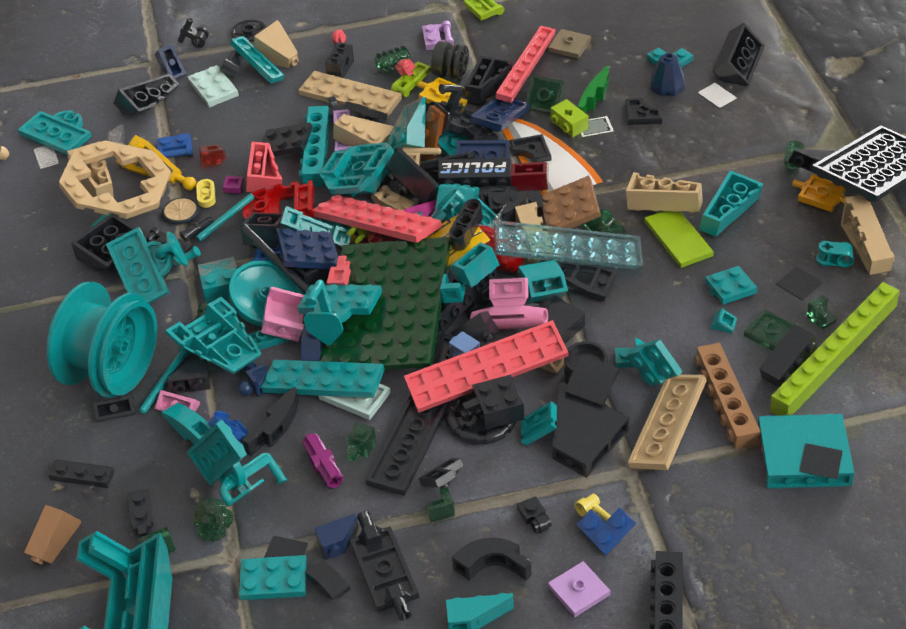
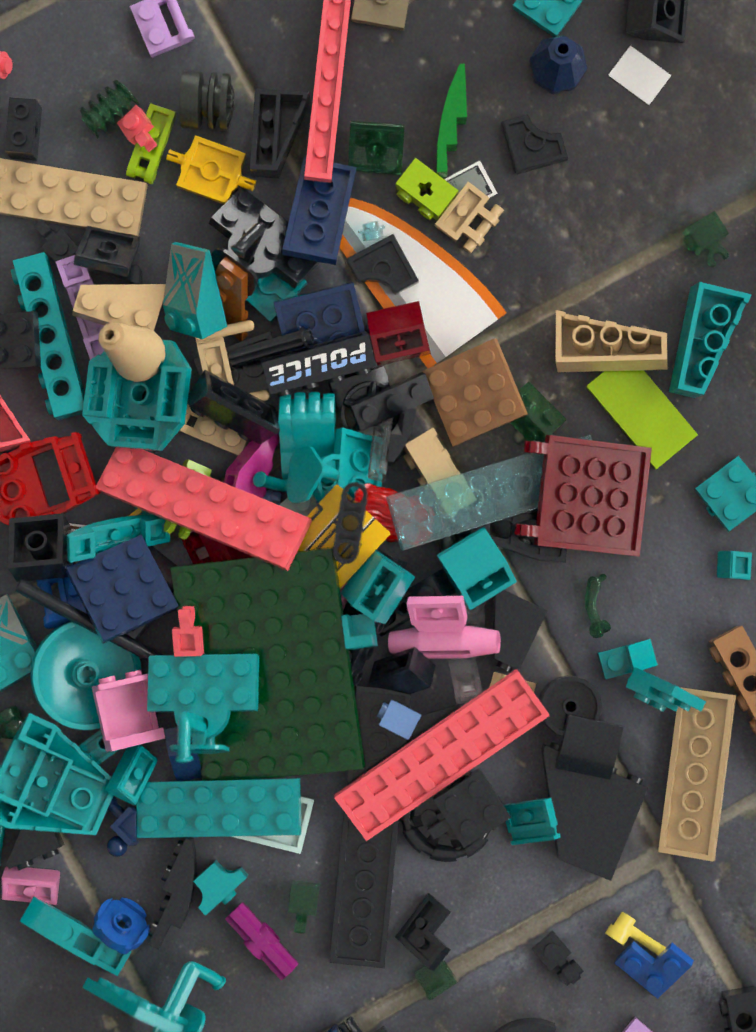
camera: 15 degrees left, 40 degrees up
none -> tan cone [99,323,165,382]
none -> teal slope [105,744,158,805]
none -> teal brick [193,860,248,916]
none -> clear light blue plate [358,221,385,241]
none -> tan plate [435,182,504,253]
none -> dark red plate [515,435,652,557]
none -> clear green piece [585,574,611,638]
none -> clear green brick [683,211,729,268]

